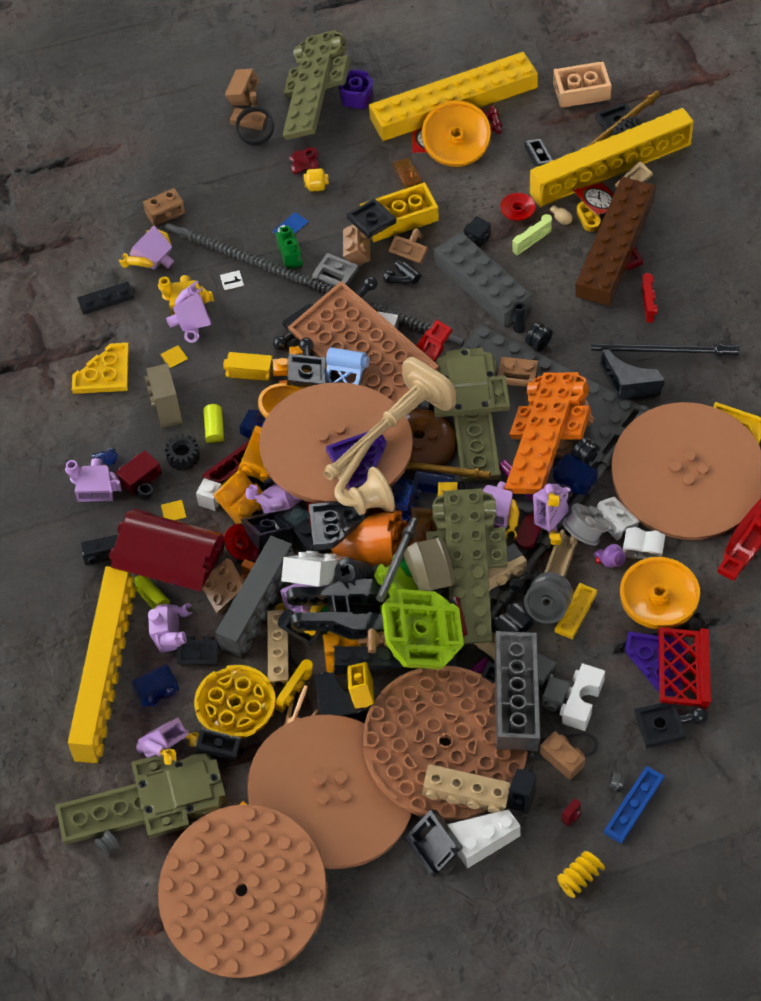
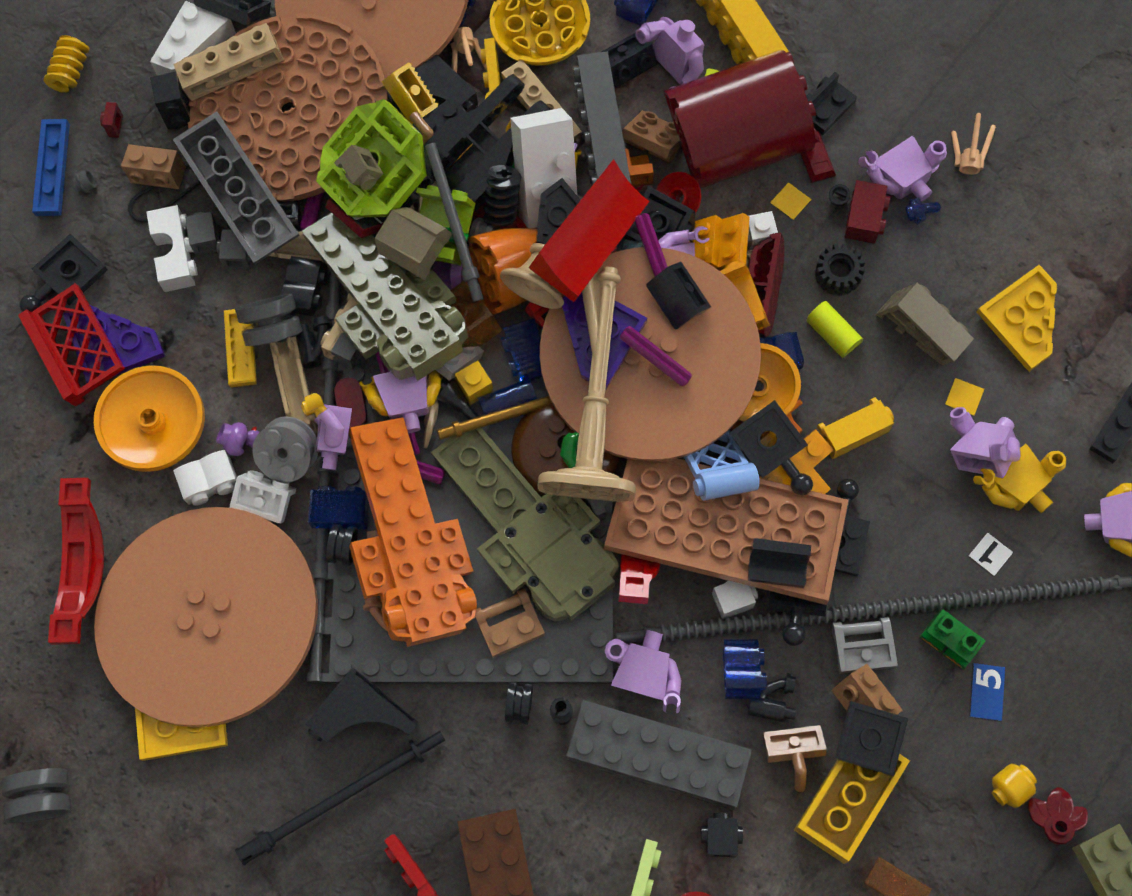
camera: 145 degrees right, 15 degrees up
none -> dark tan brick [334,145,383,190]
none -> red arch [529,159,650,302]
none -> green arm [560,432,579,468]
none -> lavender torso [605,630,681,713]
none -> magenta axle [620,326,692,386]
none -> magenta axle [635,213,668,276]
none -> black panel [646,262,711,329]
none -> clear blue brick [723,639,767,699]
none -> black panel [748,538,811,588]
none -> light nougat plant [951,113,996,175]

